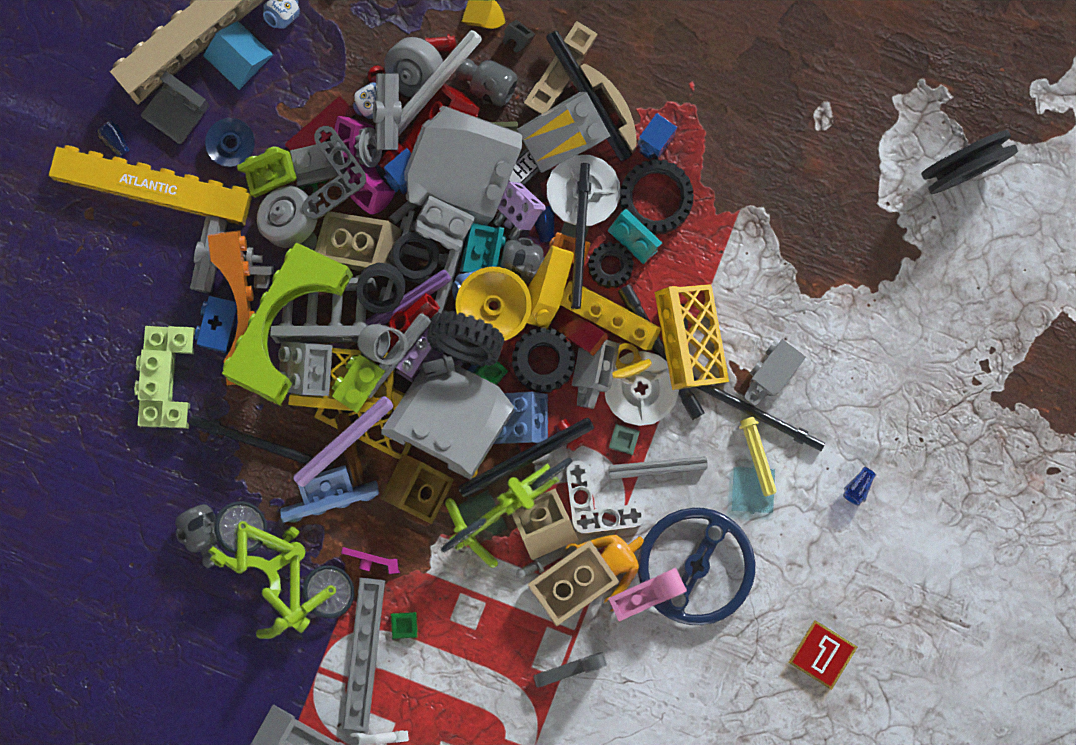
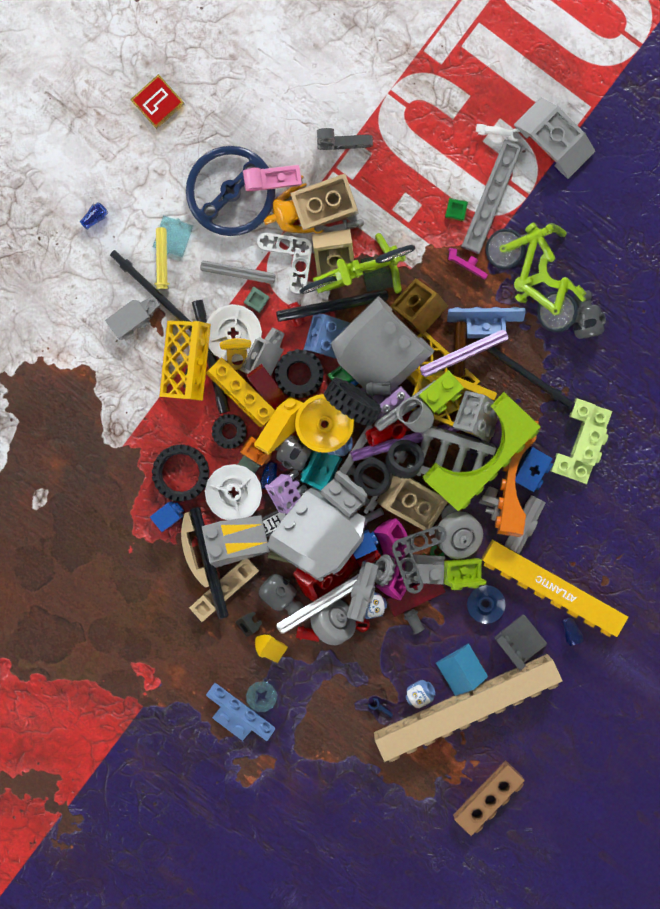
camera: 160 degrees left, 5 degrees up
black bar [571,163,592,309] -> none
teal bracket [607,209,662,264] -> none
none -> dark grey pin [404,608,425,634]

